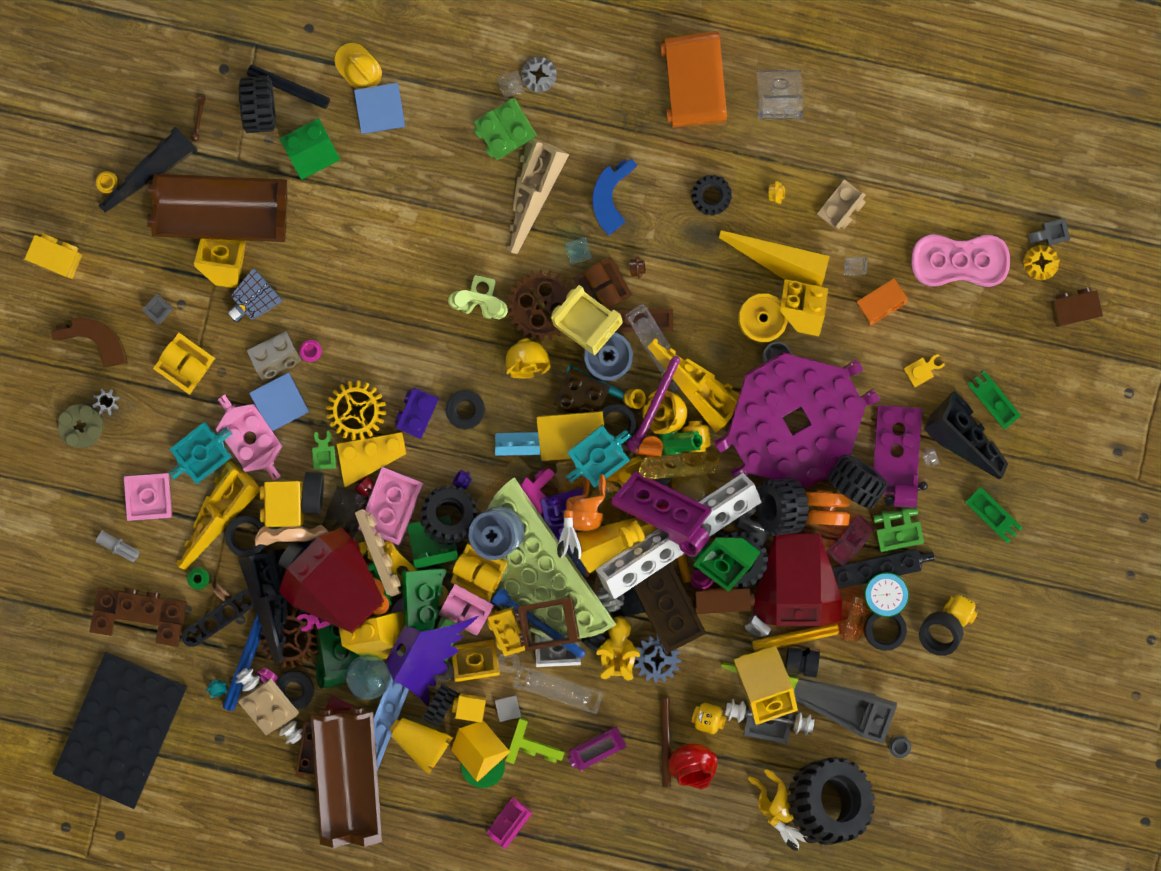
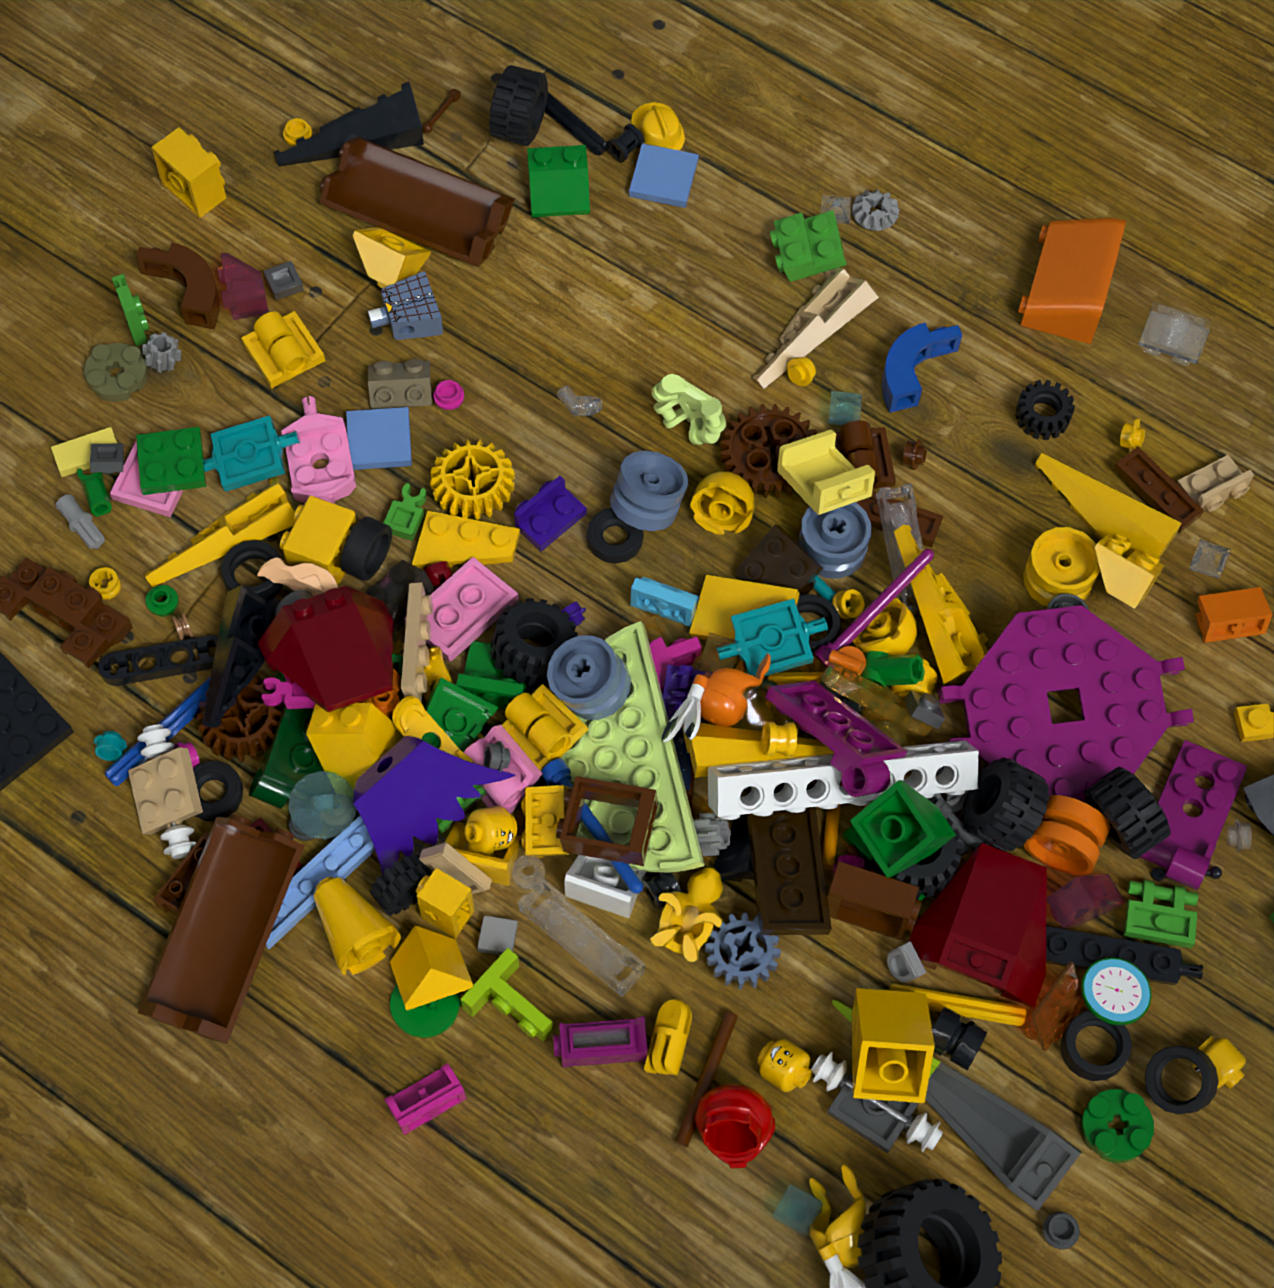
camera: 15 degrees right, 25 degrees down
none -> light yellow tile [51,427,117,477]
none -> green bar [77,468,112,517]
none -> yellow bush [89,567,121,600]
none -> dark grey plate [90,443,124,474]
none -> bright green plate [112,274,149,347]
none -> green plate [136,427,207,495]
none -> clear pink slope [217,253,269,320]
none -> yellow piece [392,695,474,763]
none -> tan tile [419,843,492,894]
none -> yellow head [464,806,517,853]
none -> dark grey plate [484,741,510,772]
none -> clear arm [557,386,603,416]
none -> black bush [606,124,645,162]
none -> sand blue wheel [610,451,688,531]
none -> yellow arm [644,999,692,1076]
none -> clear light blue plate [773,1184,823,1237]
none -> yellow plate [787,357,816,387]
none -> flat silver plate [904,690,945,729]
none -> green plate [1080,1089,1154,1163]
none -> reddish brown plate [1114,447,1204,533]

